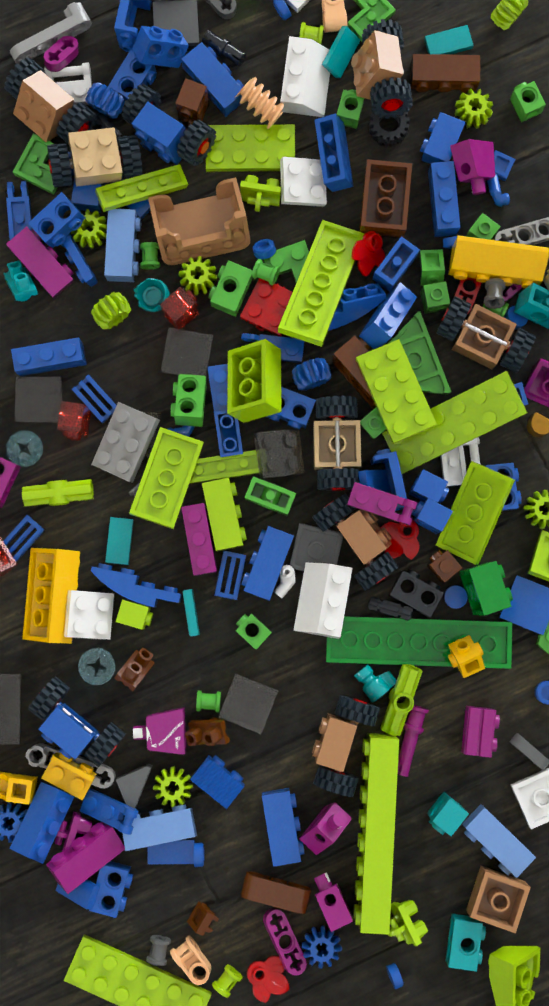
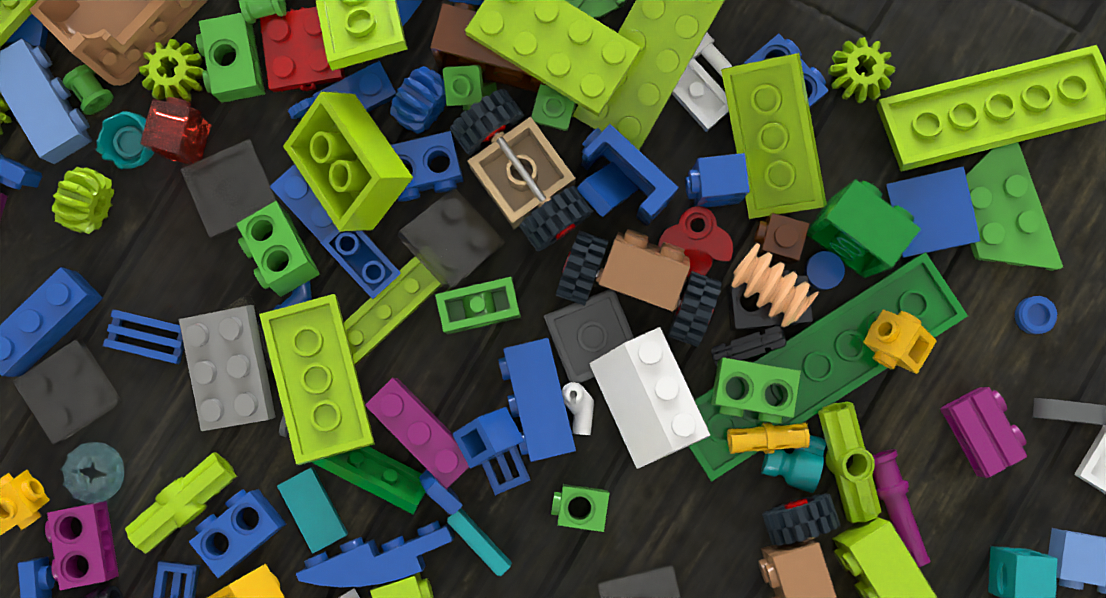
camera: 30 degrees left, 0 degrees up
clear red brick [57,401,91,441] -> none
lime brick [202,477,247,552] -> none
magenta plate [347,482,418,525] -> none
blue brick [409,469,449,503] -> none
none -> blue brick [189,489,286,578]
none -> green plate [312,446,426,514]
none -> blue tile [419,469,463,515]
none -> bright green bracket [443,65,497,110]
none -> blue brick [452,407,524,469]
none -> bright green brick [711,358,801,424]
none -> yellow pin [727,422,810,454]
none -> light nougat piece [731,243,819,327]

